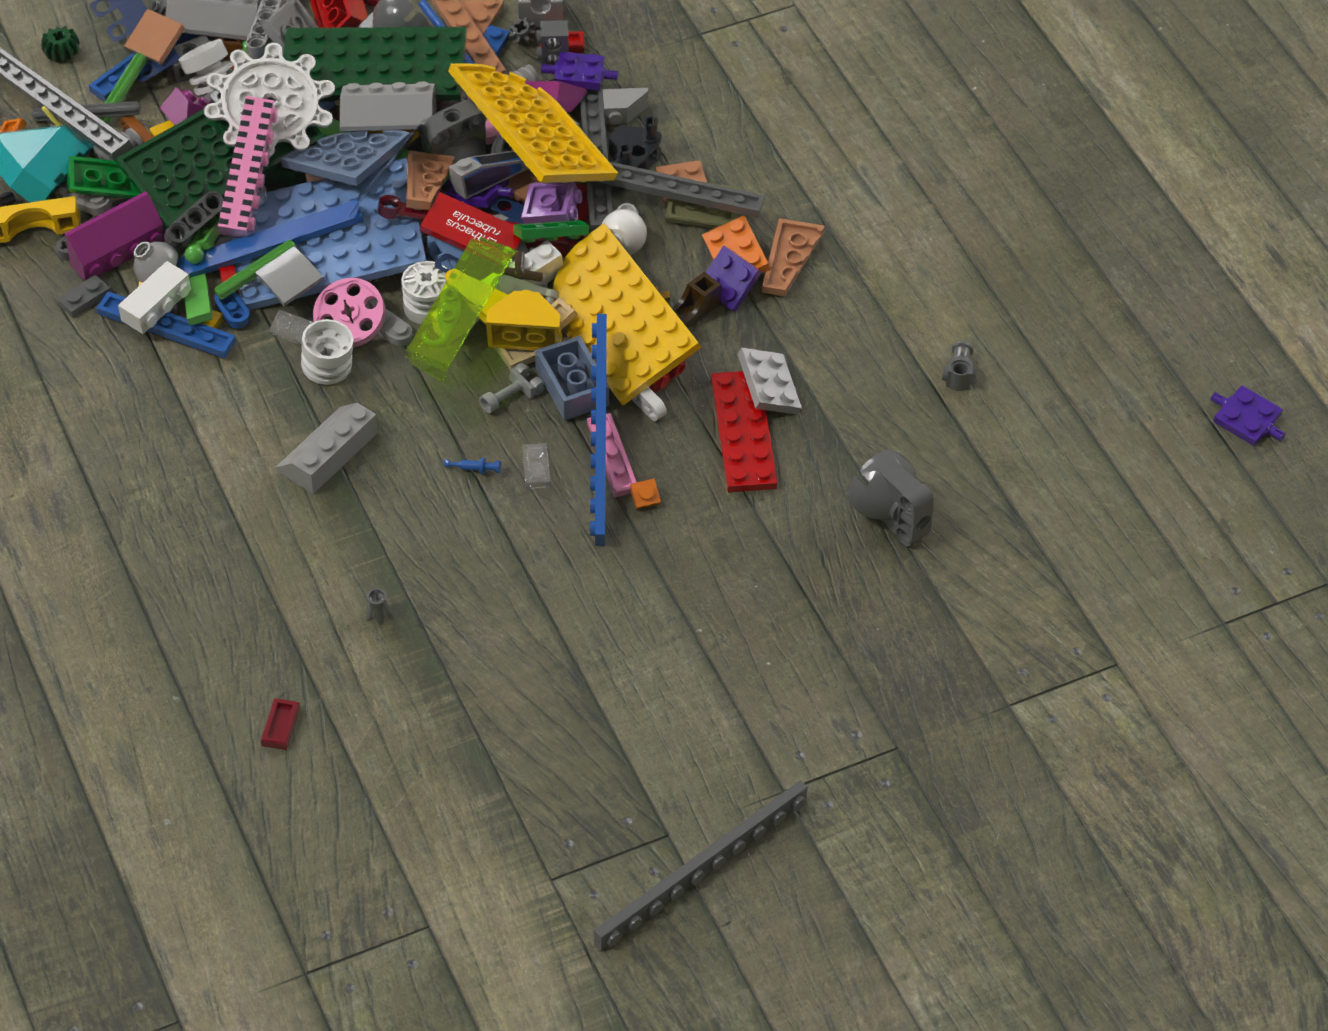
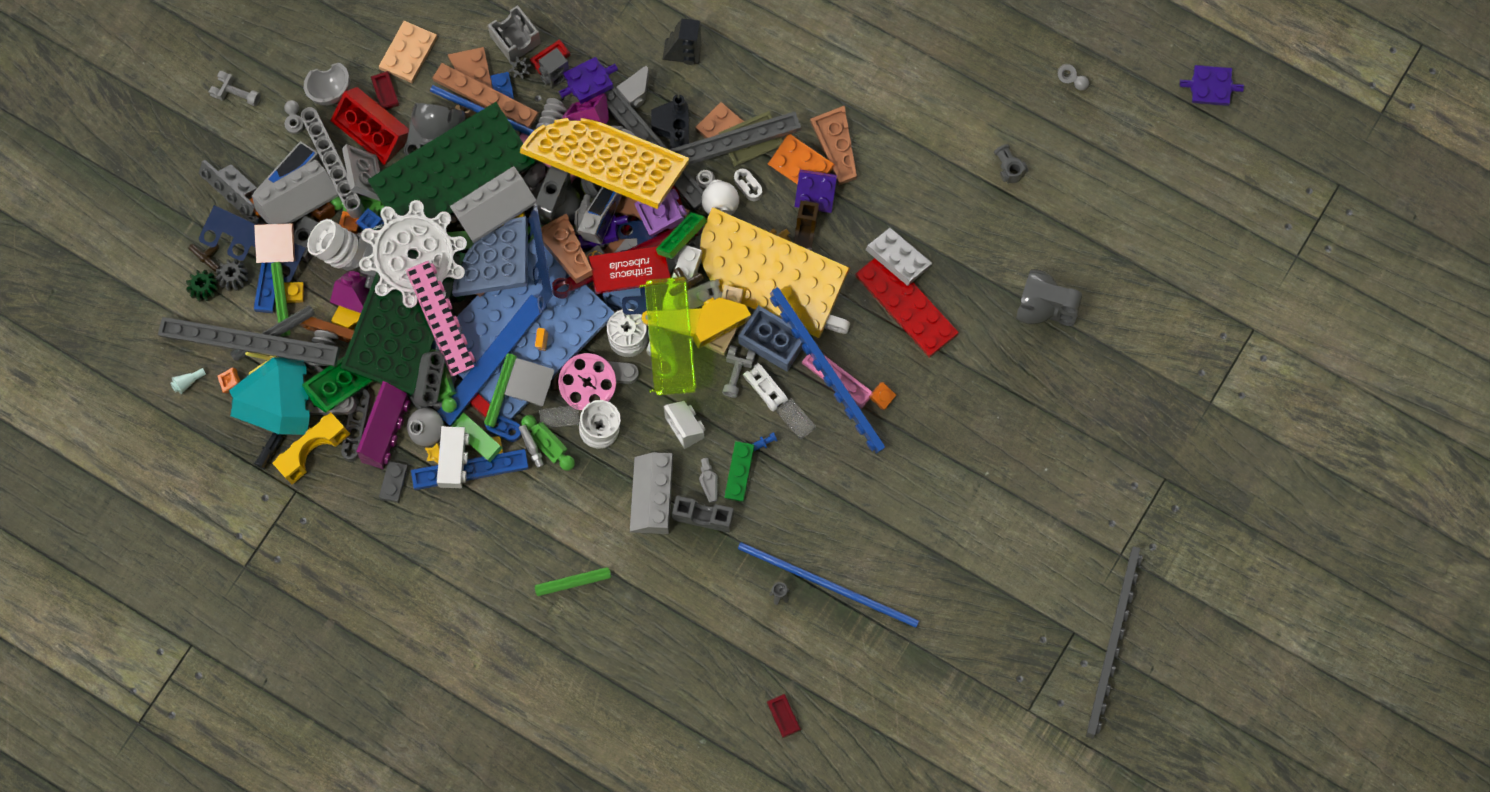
camera: 30 degrees left, 20 degrees up
none -> dark brown piece [188,244,220,272]
none -> dark grey gear [216,259,248,291]
none -> yellow plate [284,282,304,303]
none -> light grey piece [519,424,544,468]
none -> bright green plate [521,415,575,471]
none -> light orange tile [535,328,548,351]
none -> bright green axle [535,567,611,596]
none -> black wedge [662,18,702,65]
none -> white slope [664,401,705,449]
none -> dark grey arch [672,496,734,533]
none -> light grey piece [699,458,718,503]
none -> green plate [724,441,755,502]
none -> white beam [734,169,762,201]
none -> blue piece [738,542,919,628]
none -> white plate [743,363,788,412]
none -> light grey plate [1057,64,1089,91]

